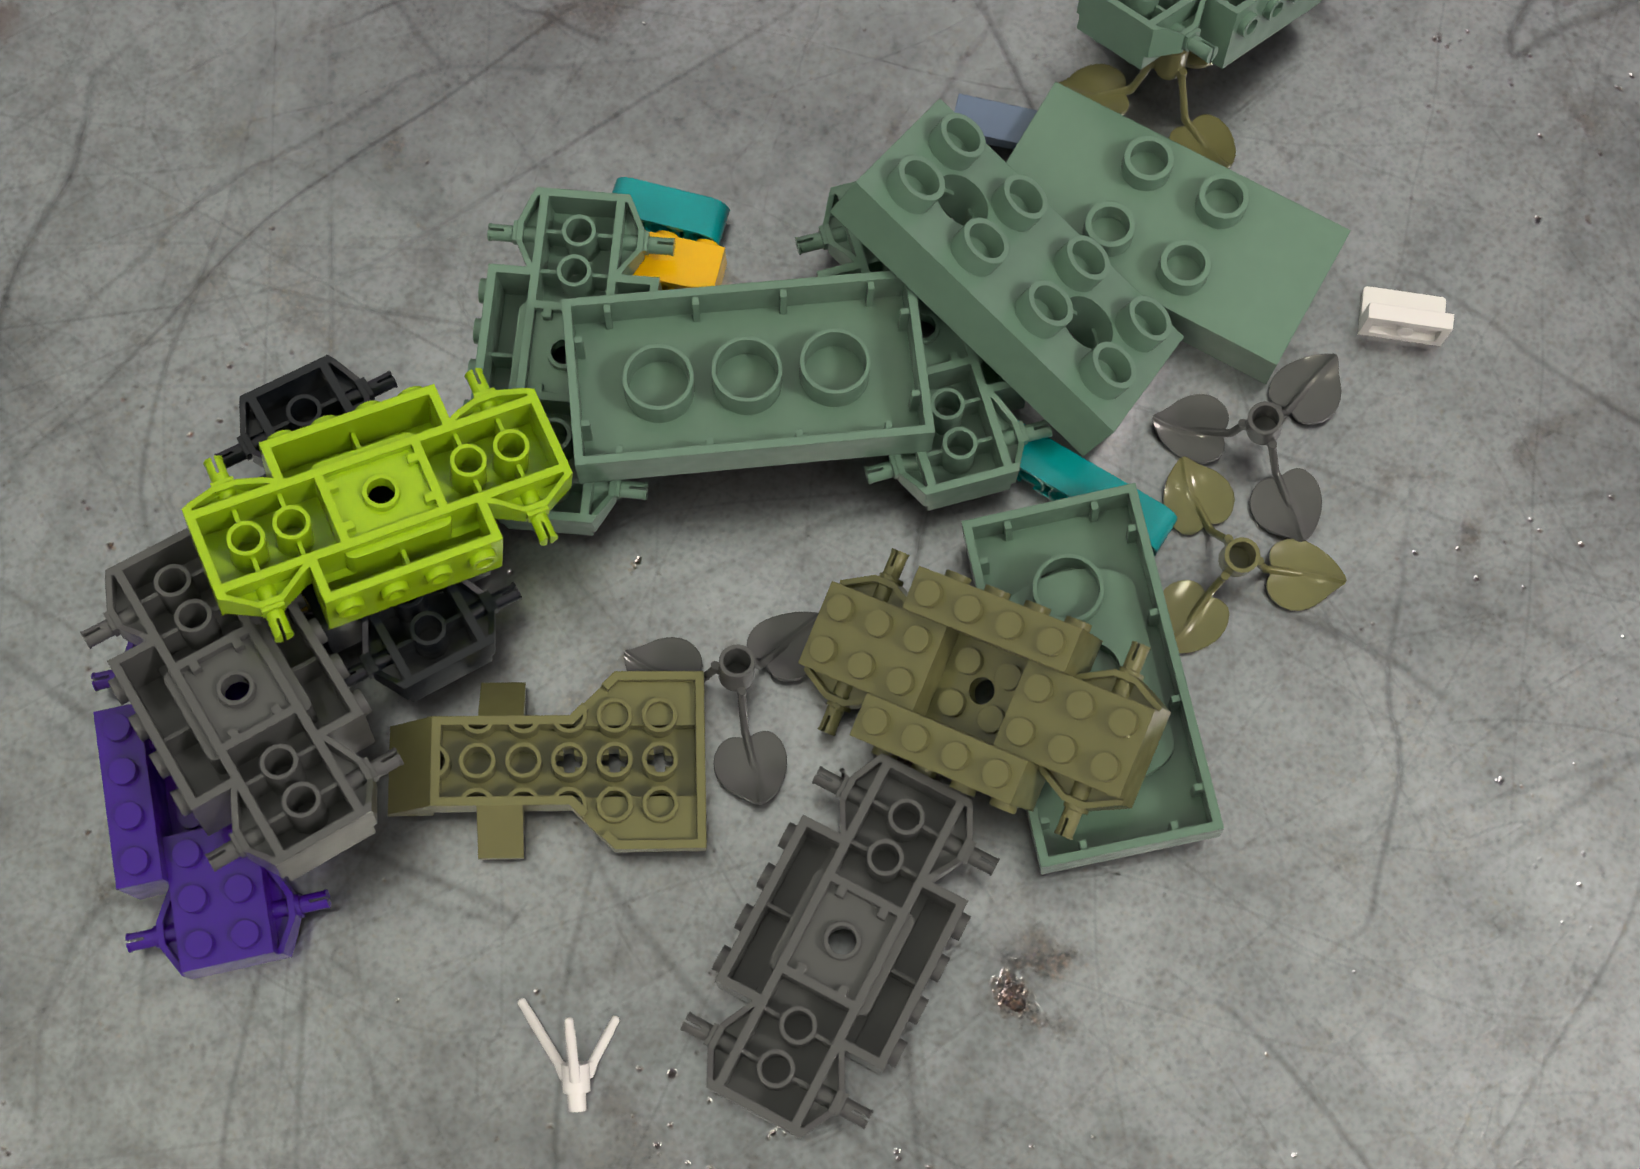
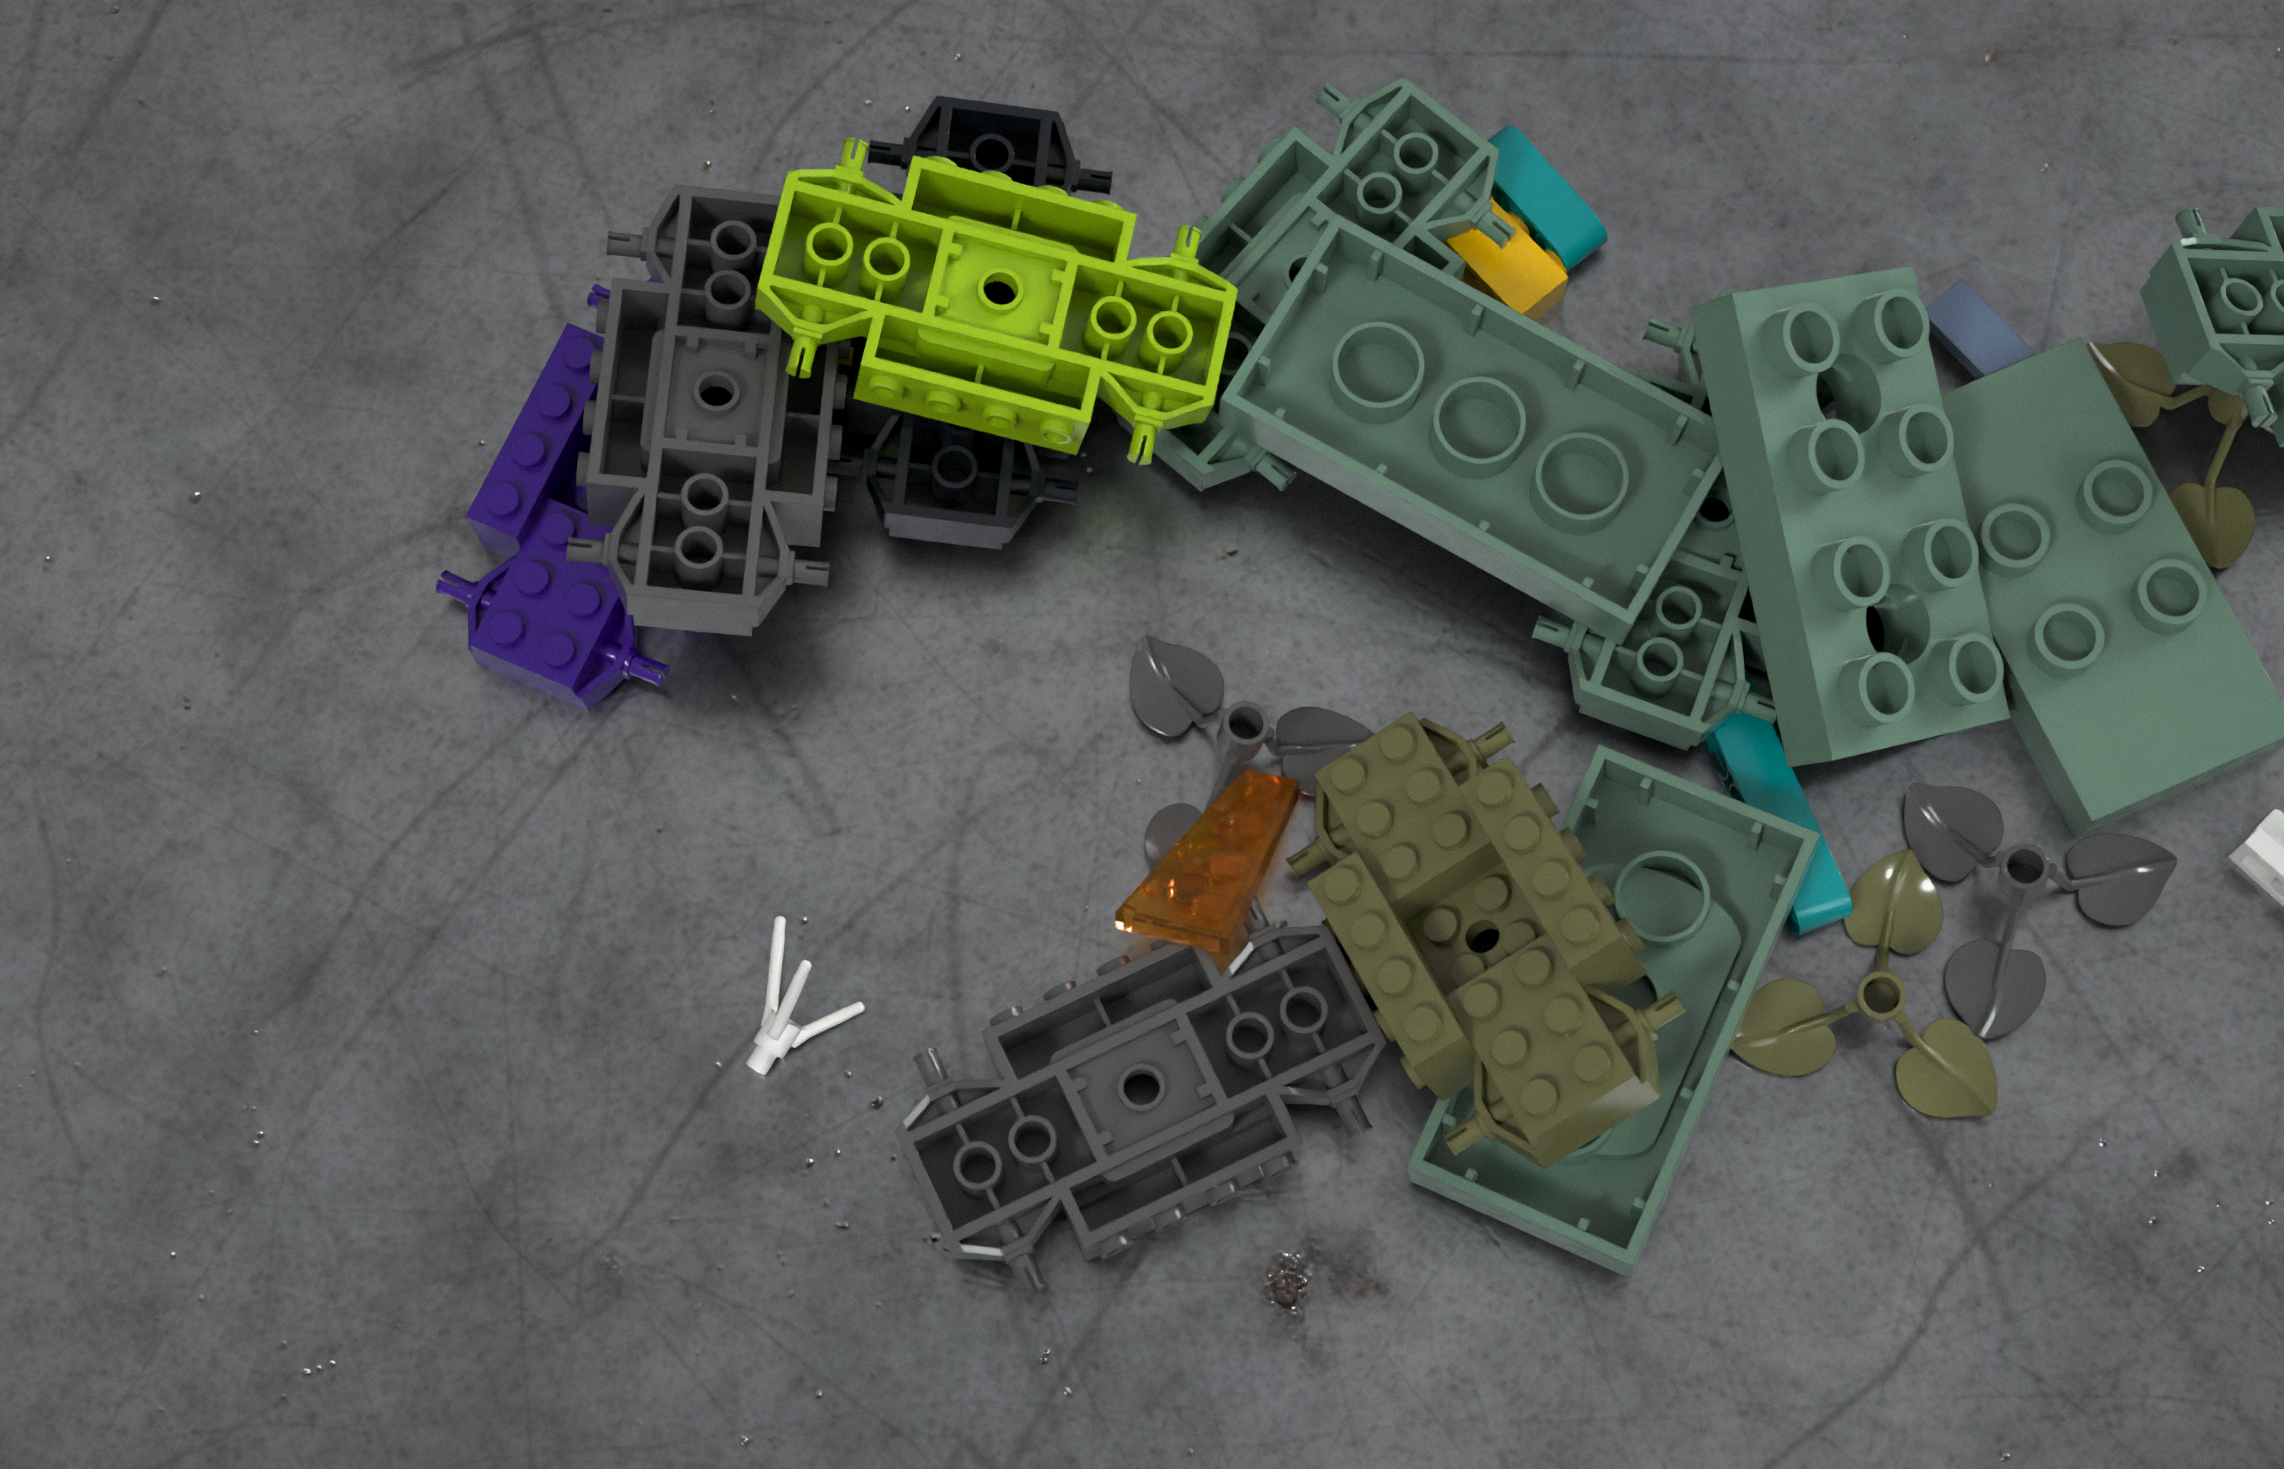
camera: 40 degrees right, 0 degrees up
olive piece [387,671,707,860] -> none
none -> clear orange wing [1115,769,1299,955]

